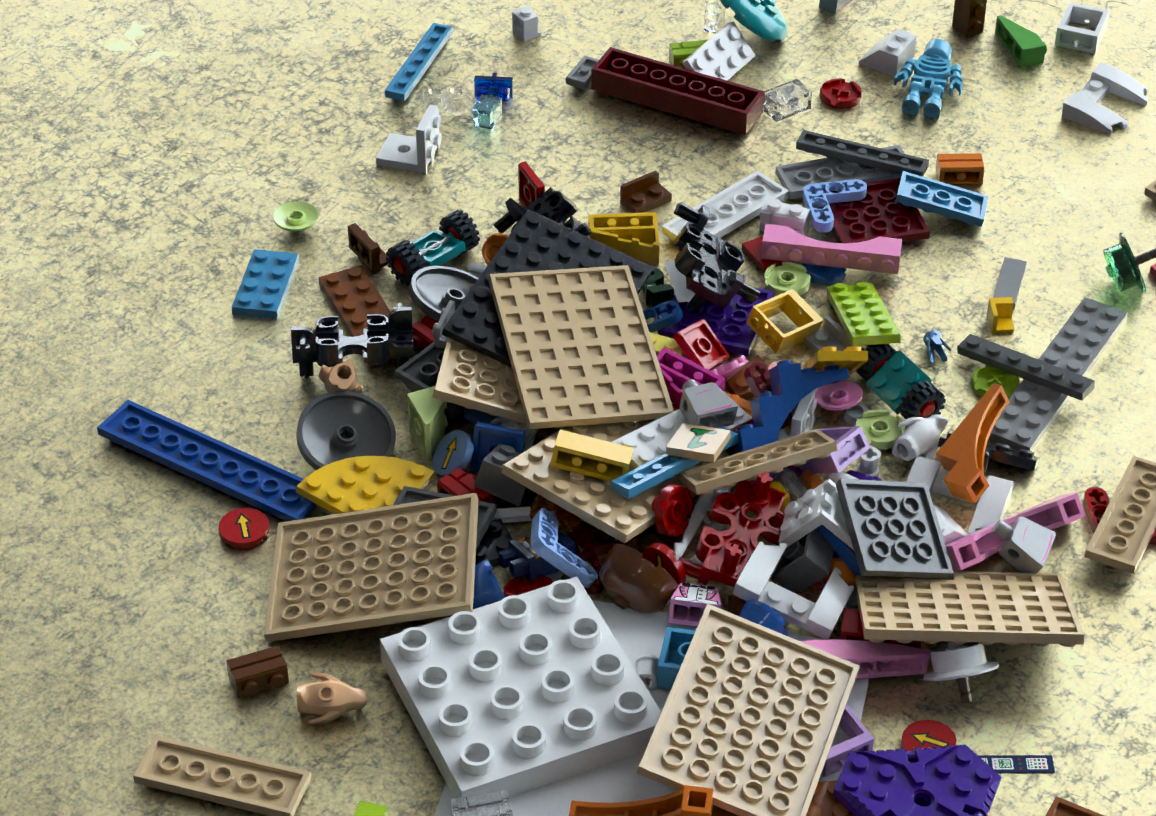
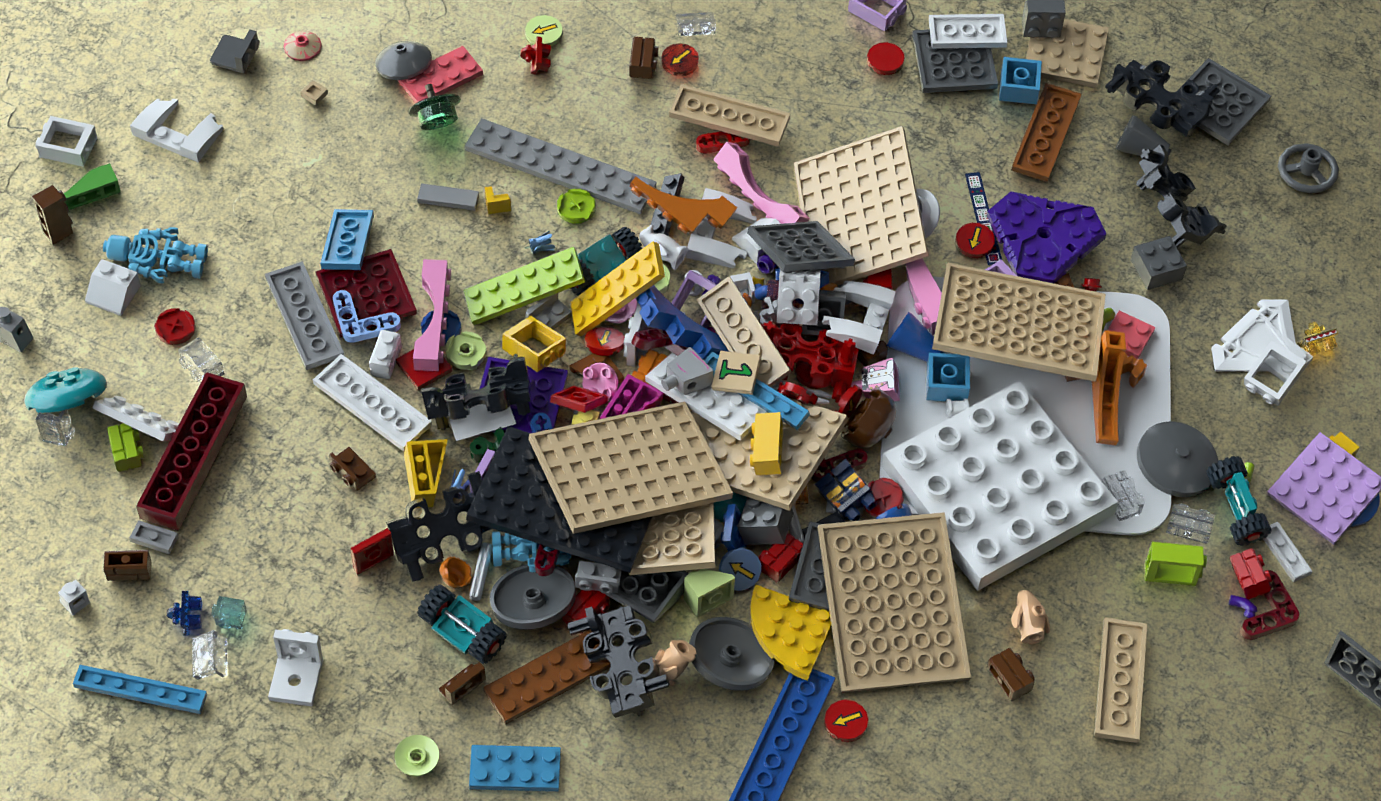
camera: 100 degrees left, 15 degrees up
light blue beam [530,508,598,588] -> none
dark grey plate [796,130,929,177] -> none
orange brick [936,153,984,185] -> none
dark grey plate [957,334,1095,401] -> none
torso [992,517,1056,573] -> none
none -> reddish brown brick [103,550,152,581]

